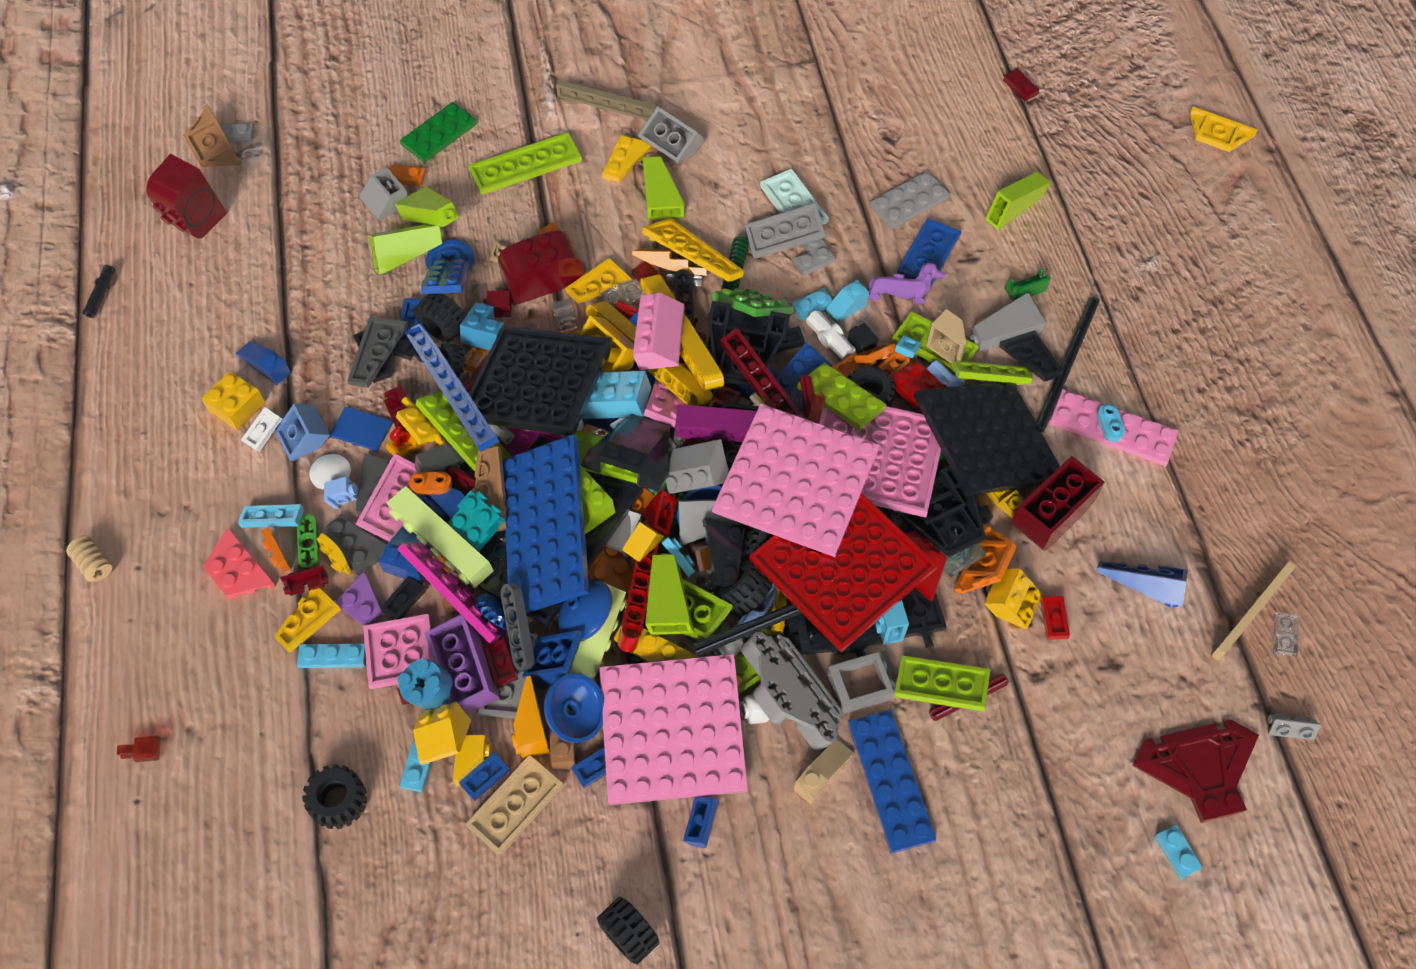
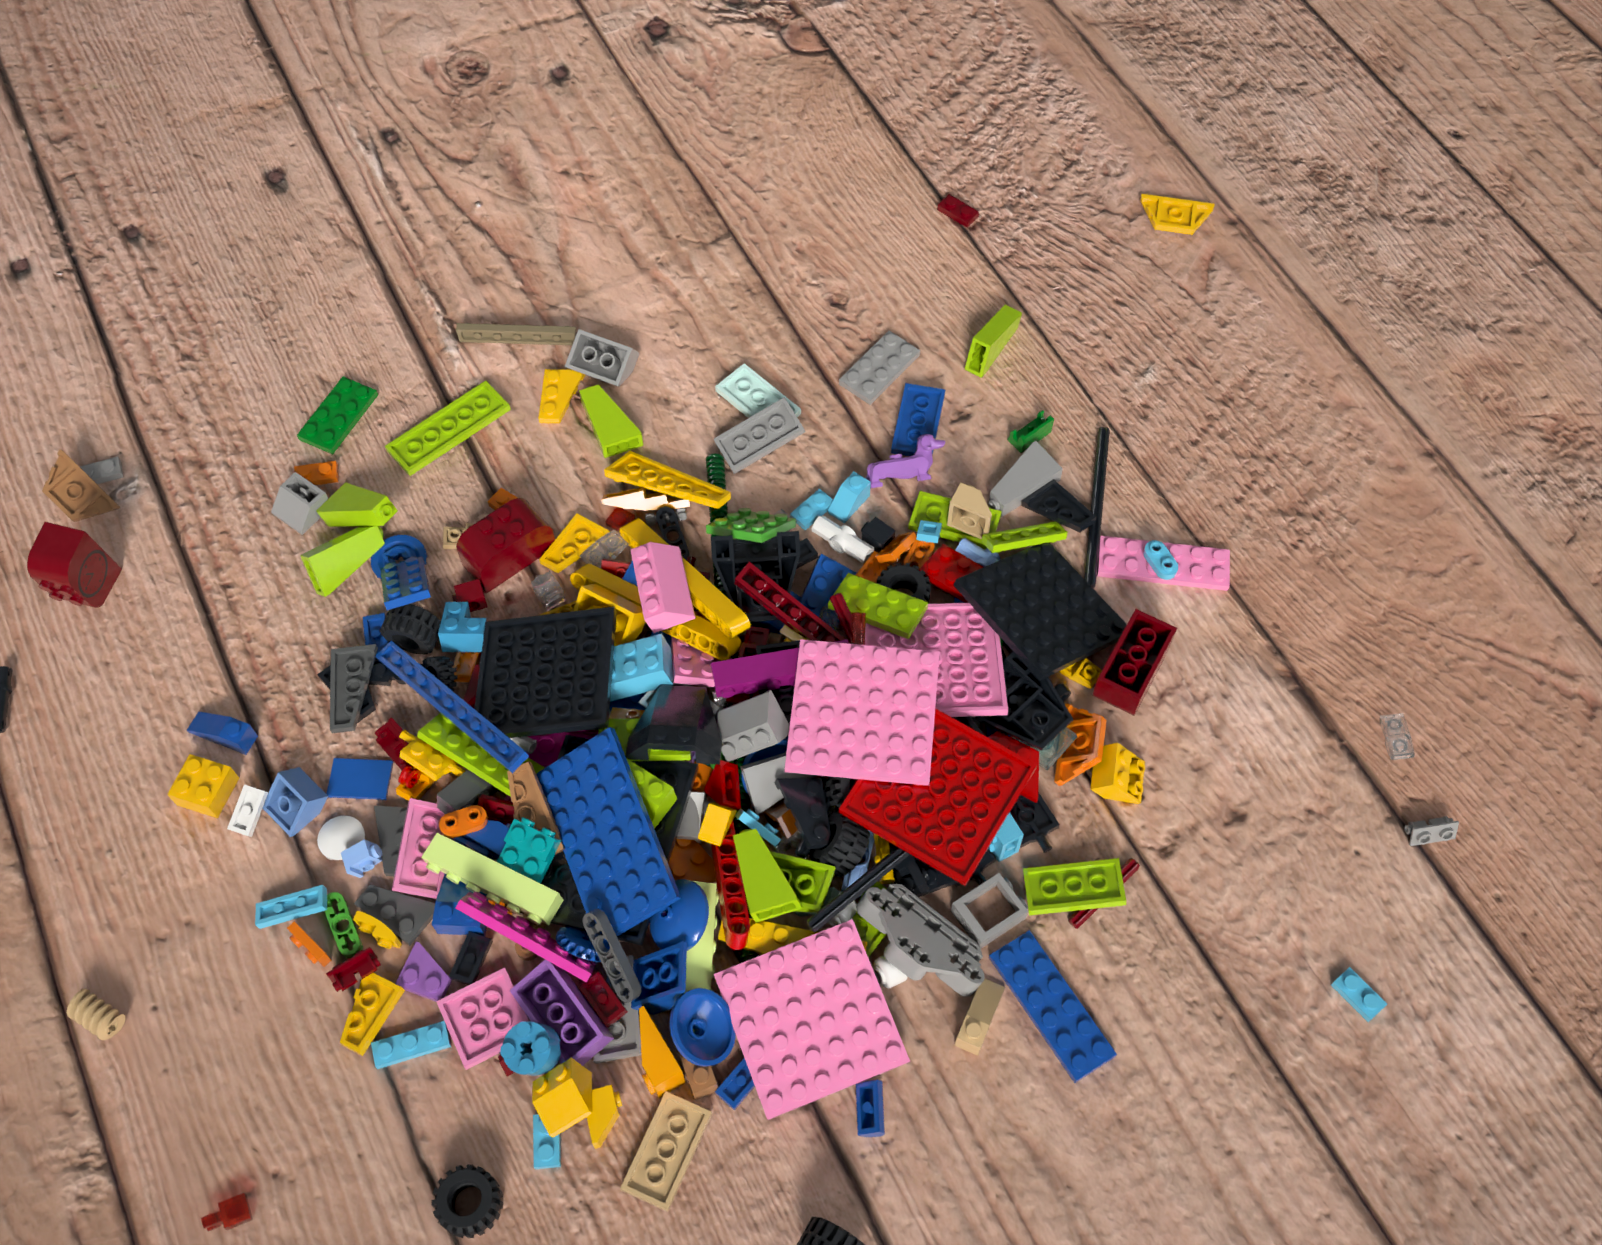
camera: 15 degrees left, 0 degrees up
coral wing [203,529,275,599] -> none
blue plate [459,752,510,802] -> none
light grey plate [793,239,835,276] -> none
red plate [1040,596,1070,640] -> none
wedge [1096,562,1188,607] -> none
dark red plate [1132,719,1259,823] -> none
tan tile [1211,561,1296,661] -> none

